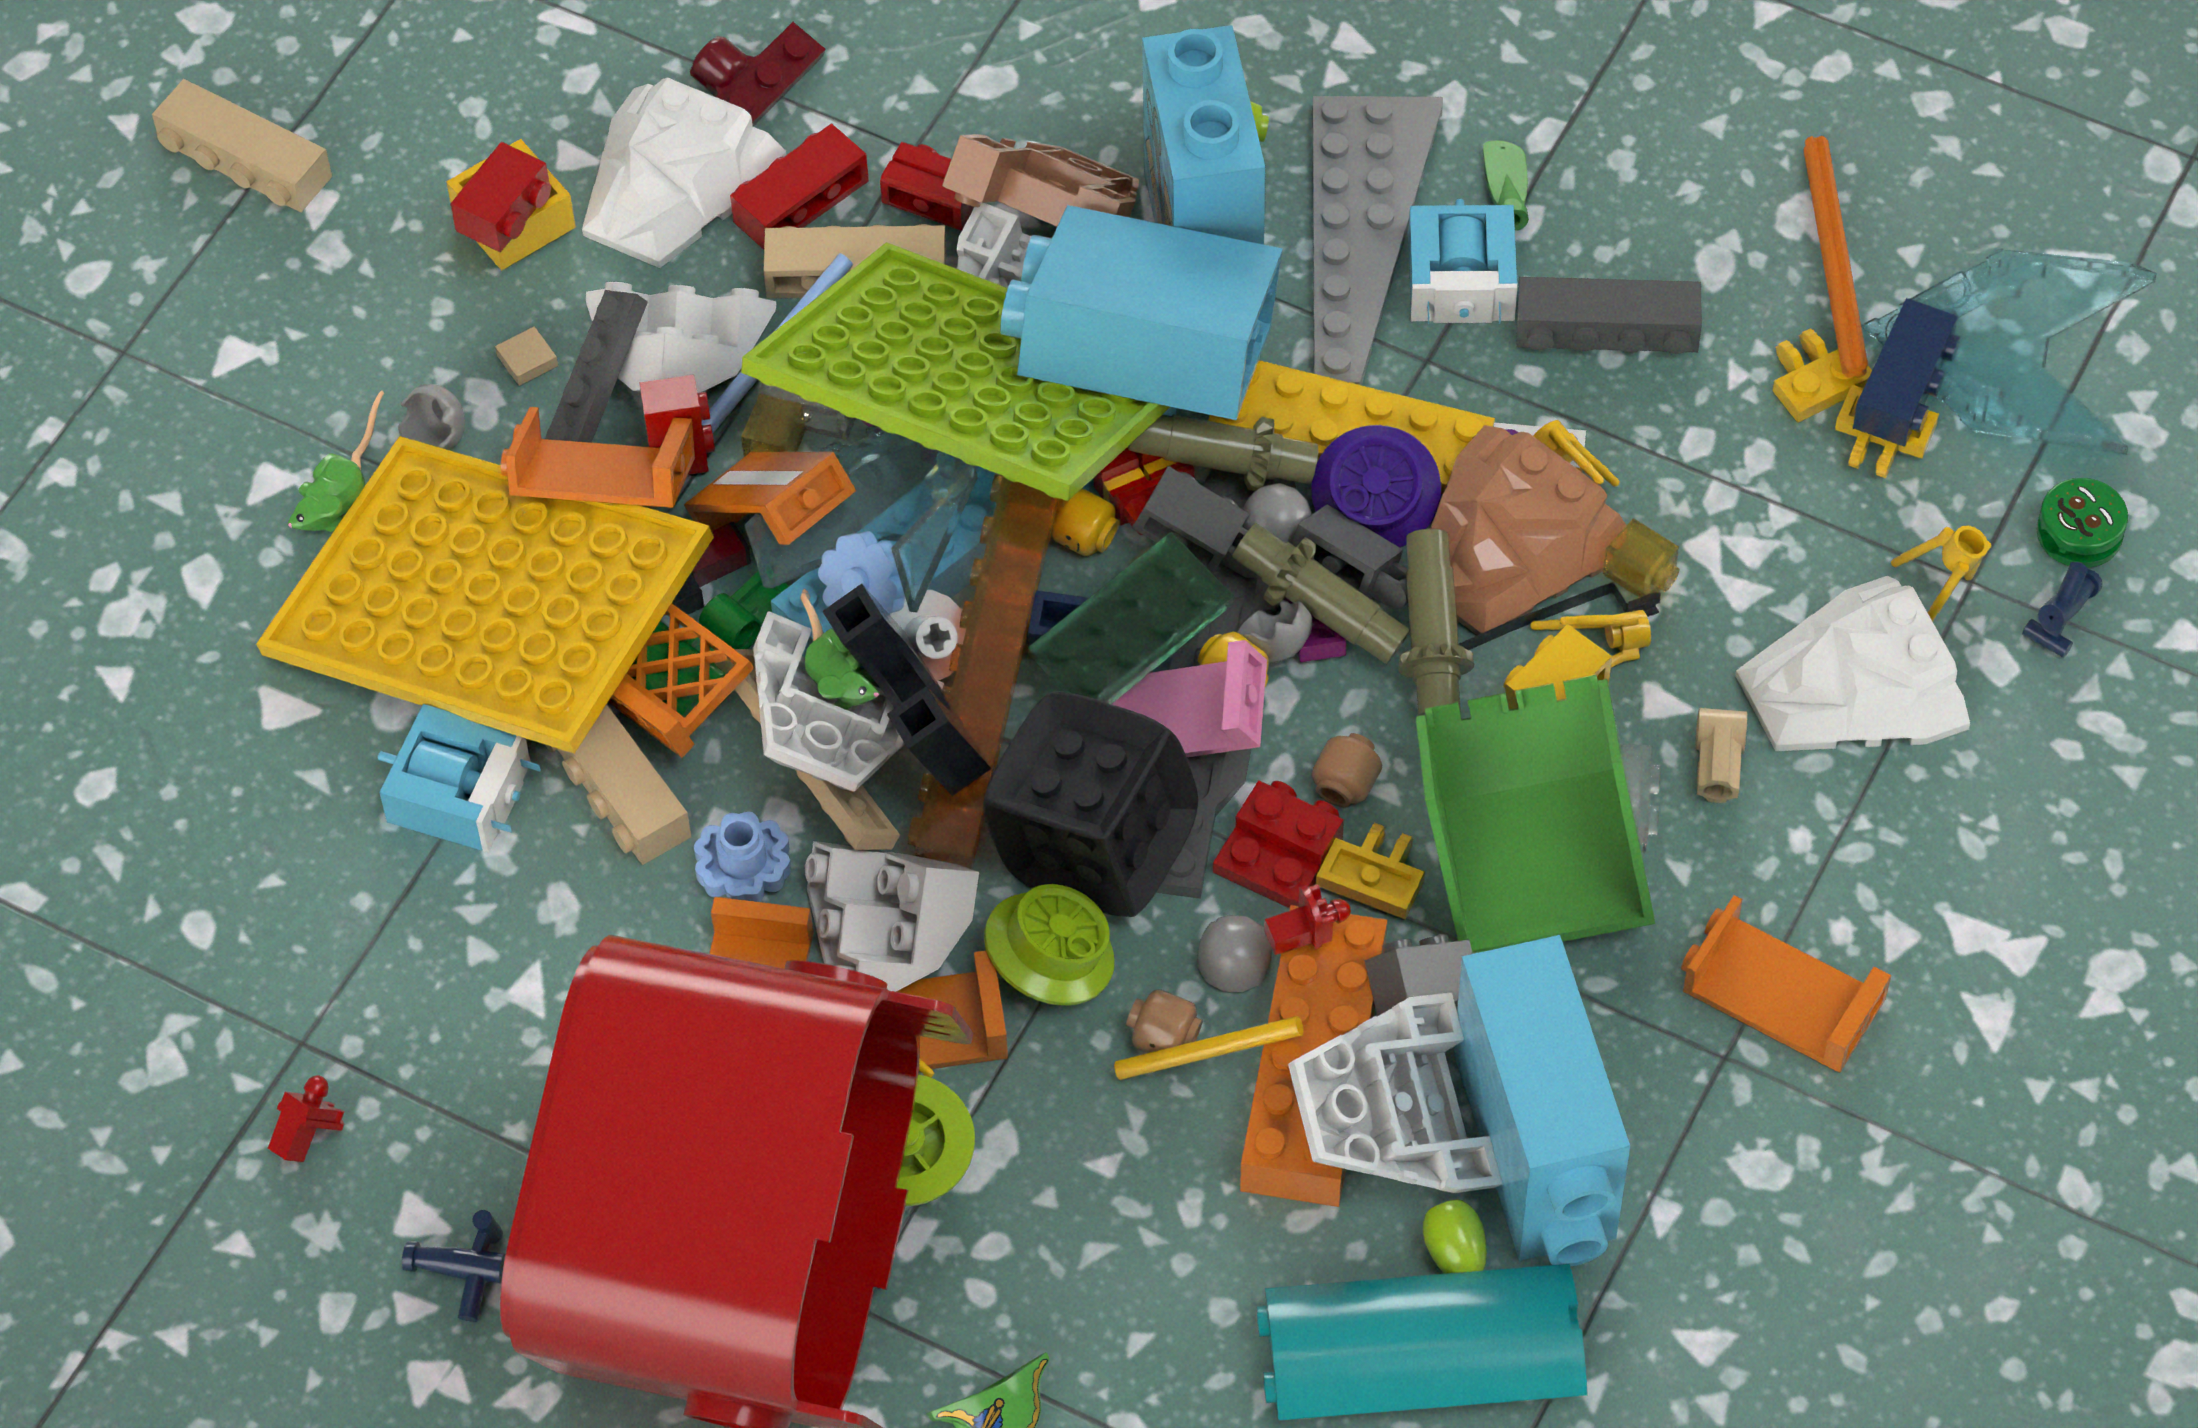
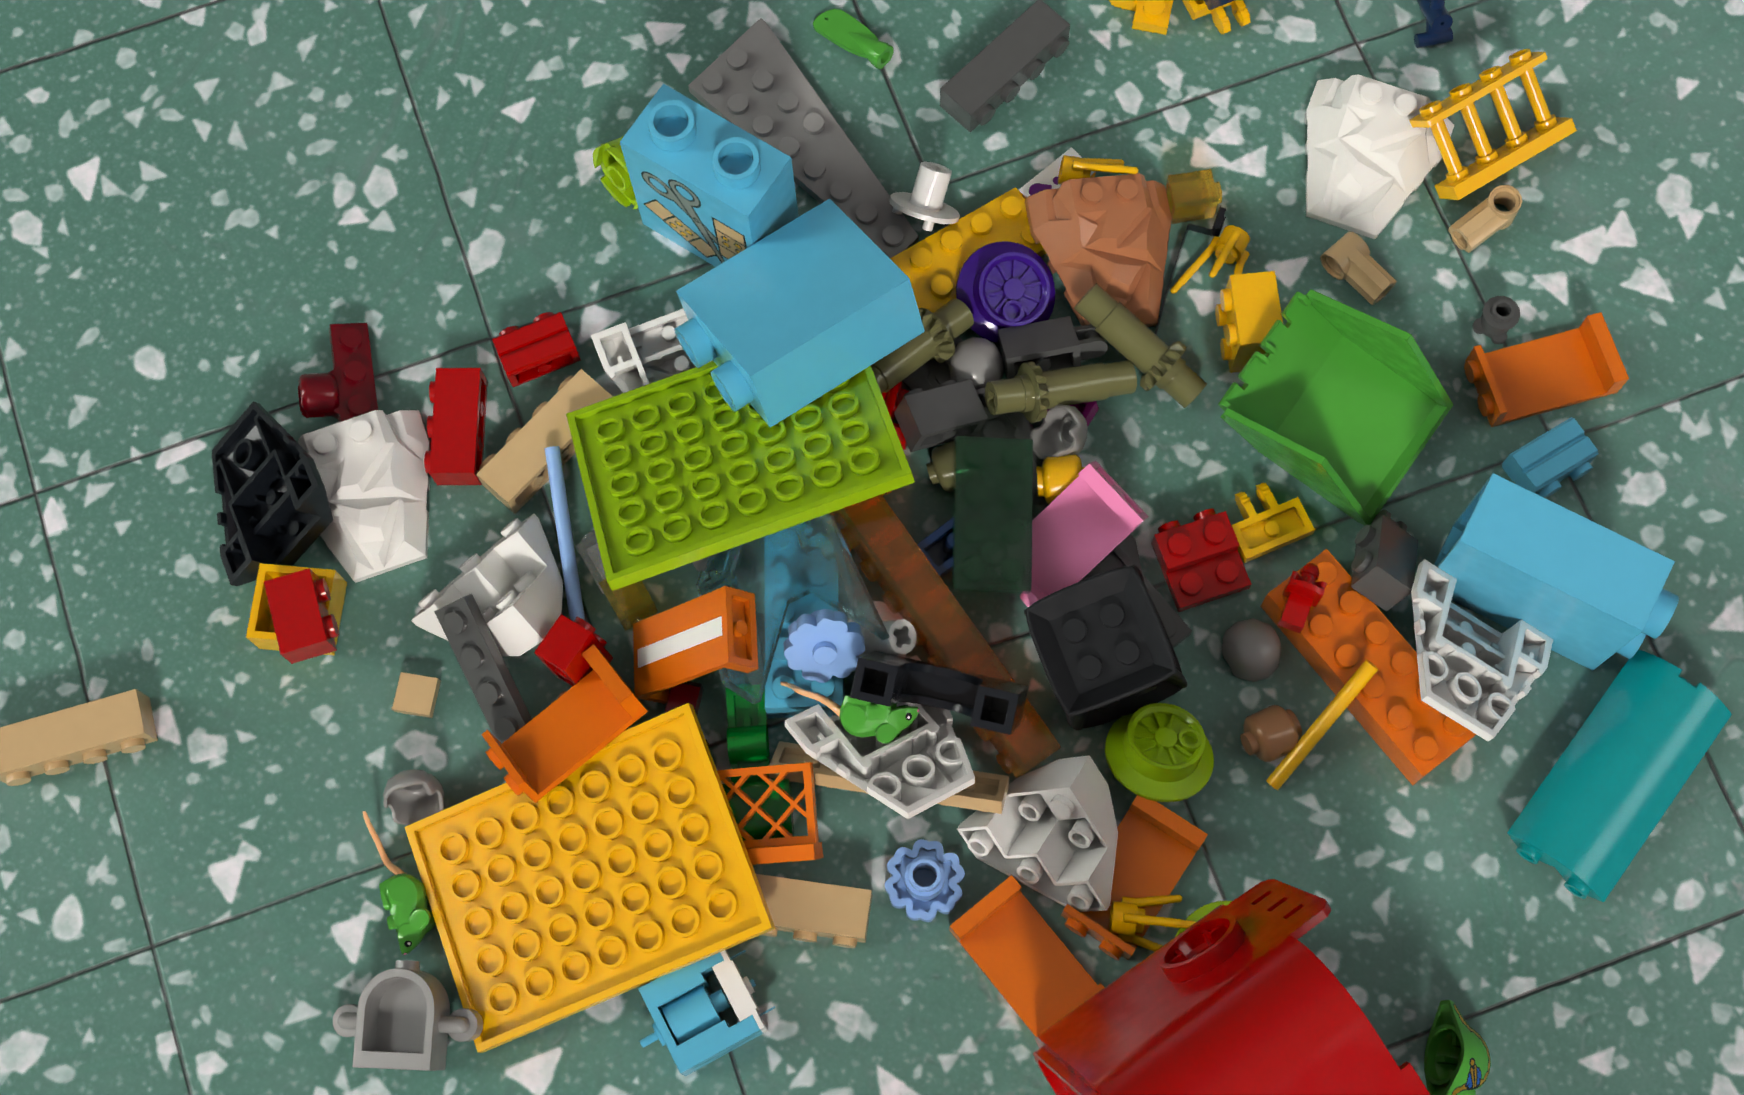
camera: 45 degrees left, 15 degrees up
nougat wedge [942,134,1139,226] -> none
medium nougat head [1311,733,1383,807] -> none
medium azure piece [1408,199,1517,324] -> none
lime animal [1423,1199,1487,1274] -> none
yellow plant [1891,526,1991,622] -> none
none -> black wedge [212,402,333,586]
none -> light grey piece [333,960,483,1071]
none -> white piece [889,162,960,231]
none -> yellow fence [1409,49,1577,200]
none -> tan piece [1448,185,1522,253]
none -> dark grey brick [1472,296,1520,344]
none -> medium azure brick [1502,417,1599,498]

